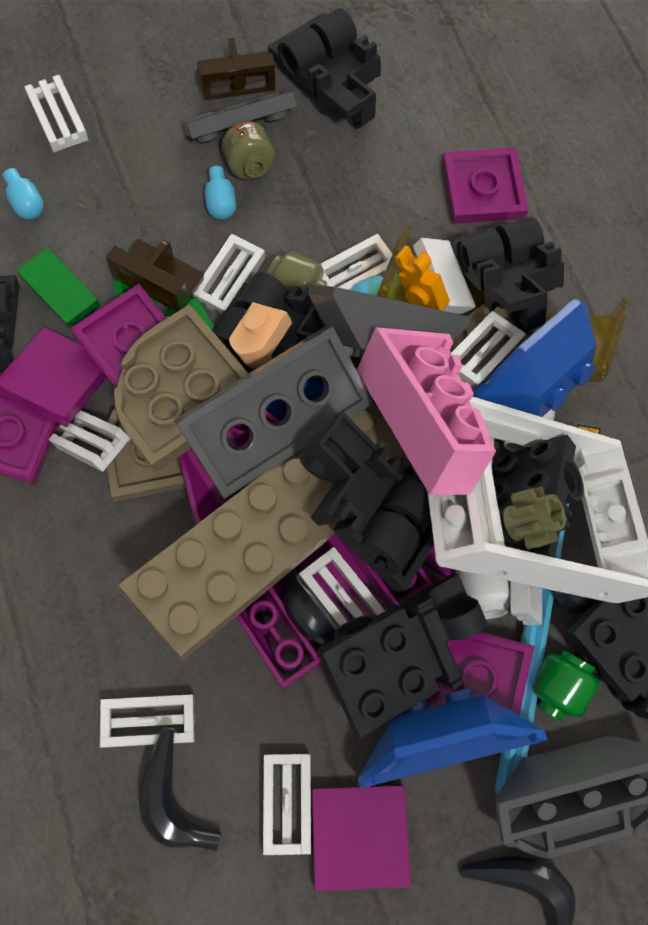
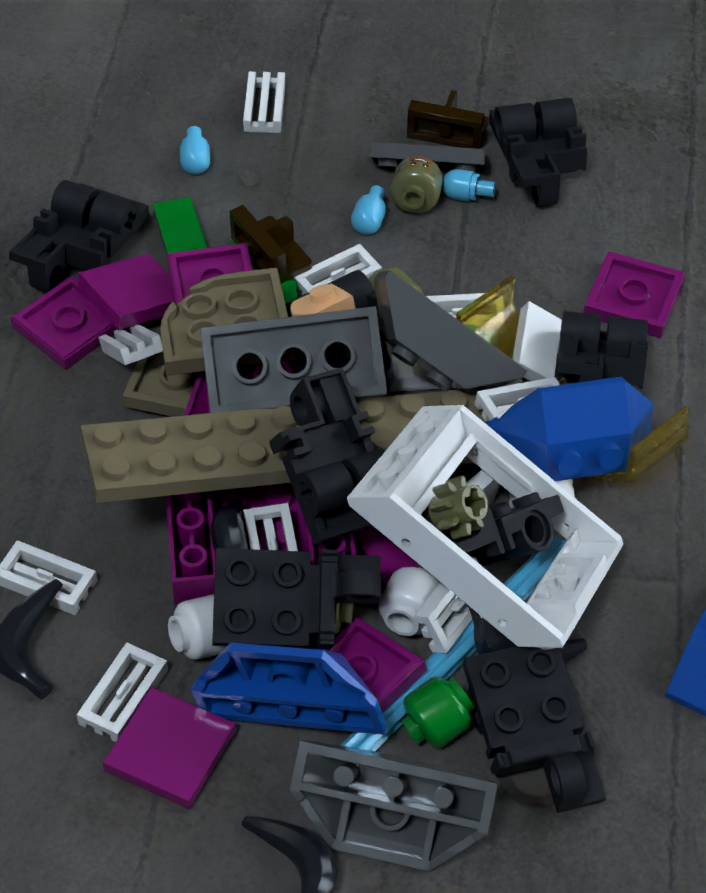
camera: 35 degrees right, 20 degrees down
bright pink wedge [357,327,496,495] -> none
light orange plate [395,245,450,311] -> none
none -> white head [168,594,227,660]
none -> medium azure cylinder [442,169,496,202]

